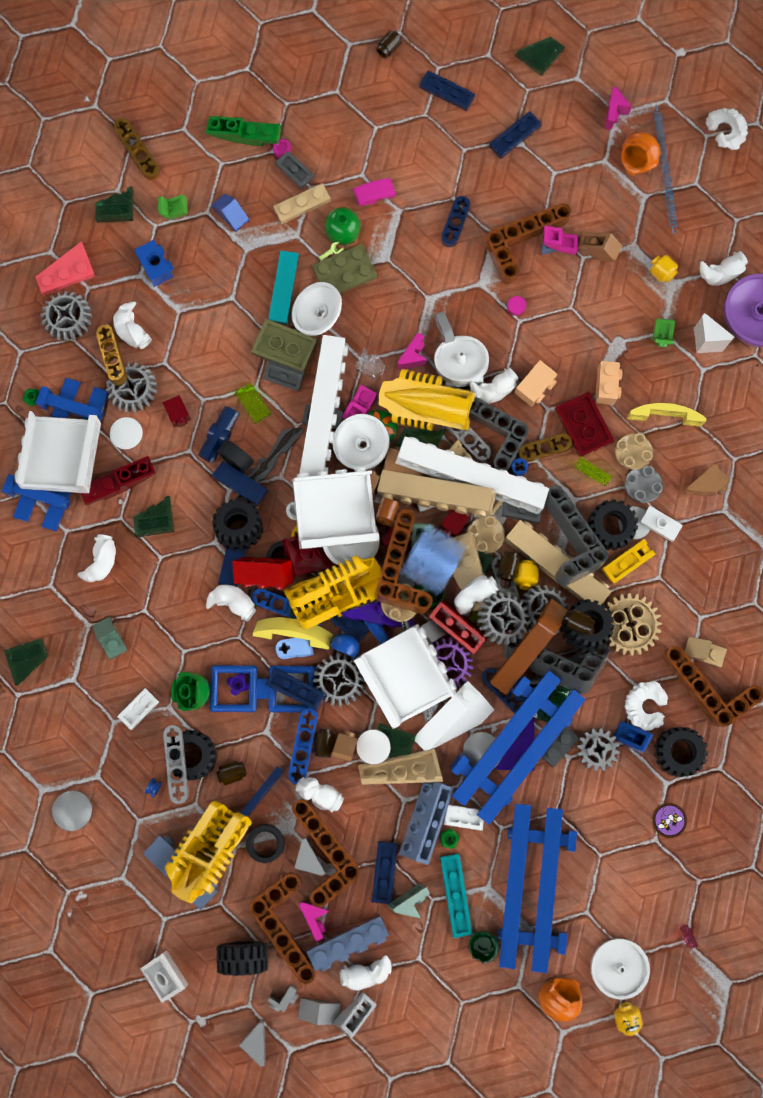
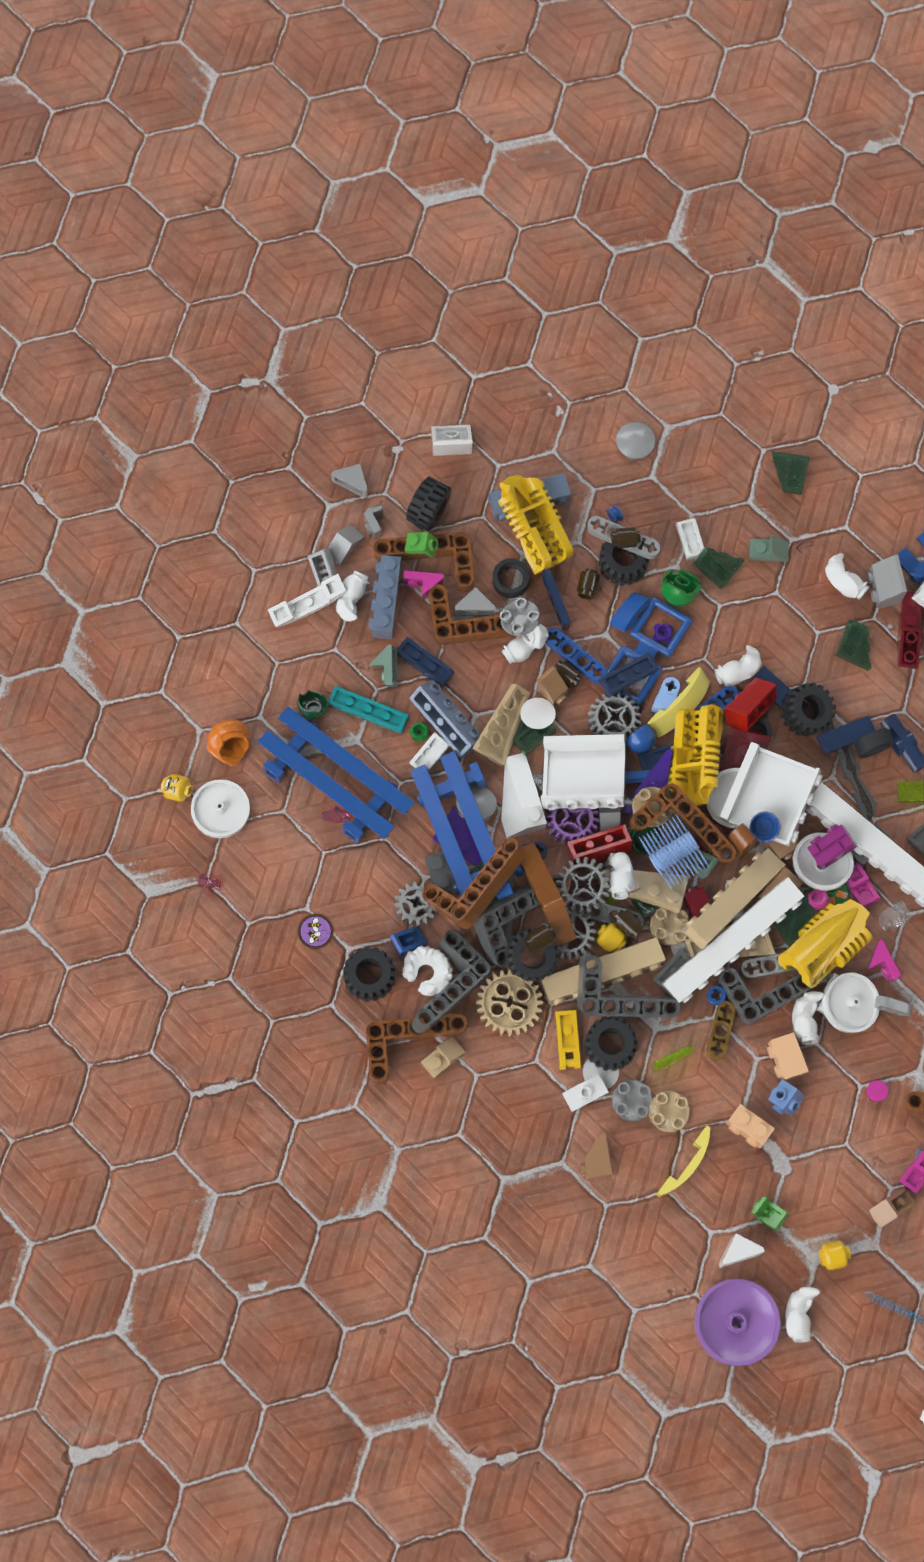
camera: 120 degrees right, 5 degrees down
dark red plate [555,392,615,458] -> none
none -> white slope [268,574,347,628]
none -> clear pink tile [321,806,350,823]
none -> bright green bracket [405,532,438,557]
none -> dark grey beam [412,930,491,1034]
none -> dark orange beam [422,838,526,928]
none -> light grey dish [500,597,540,636]
none -> blue slope [610,592,650,632]
none -> dark brown brick [611,527,641,548]
none -> clear green wing [692,547,745,589]
none -> blue hair [749,811,781,842]
none -> medium blue brick [768,1079,805,1116]
none -> magenta brick [807,824,858,869]
none -> dark pink tile [808,889,829,910]
none -> light grey slope [867,554,907,608]

